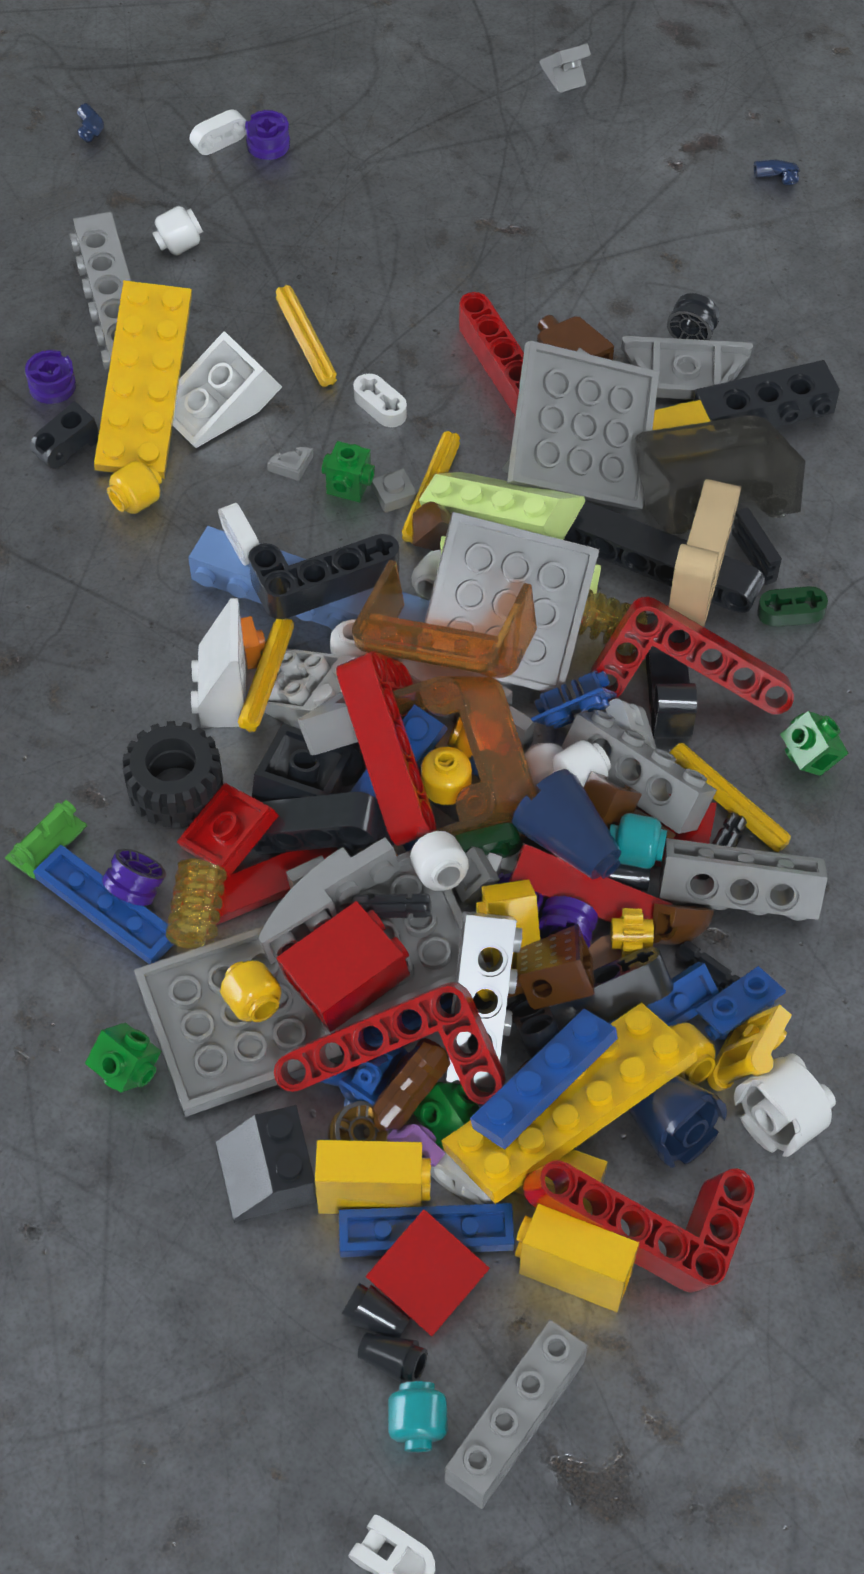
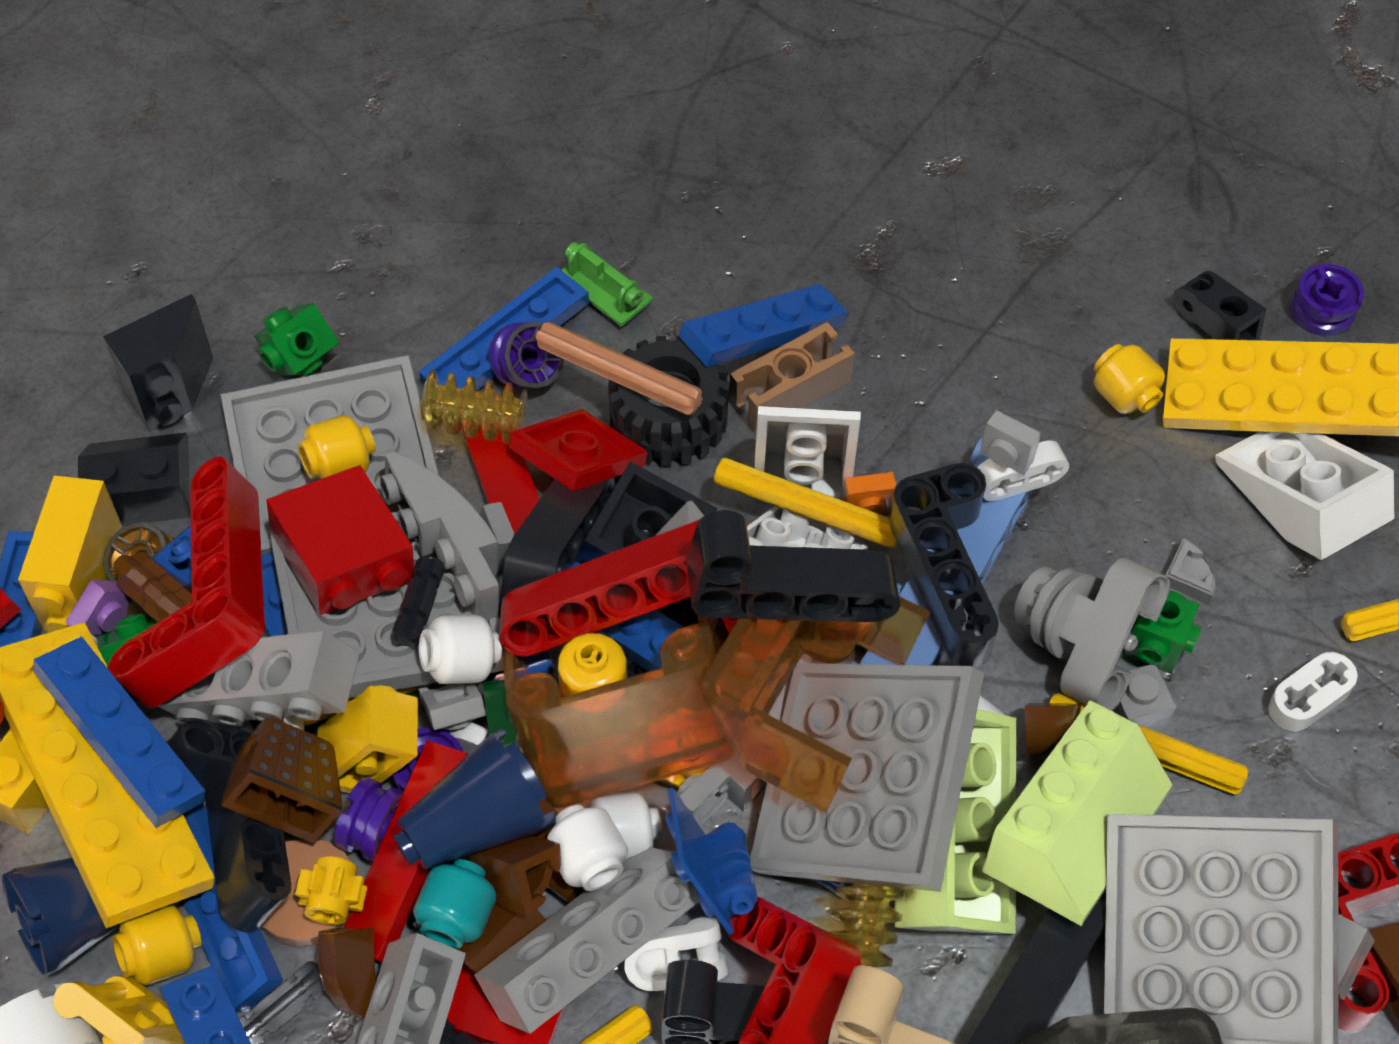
camera: 95 degrees right, 0 degrees up
none -> black slope [103,294,213,432]
none -> nougat axle [535,322,703,415]
none -> blue plate [678,283,849,367]
none -> black beam [686,510,900,622]
none -> medium nougat piece [729,322,855,433]
none -> light grey plate [980,410,1041,475]
none -> light grey beam [1014,557,1170,711]

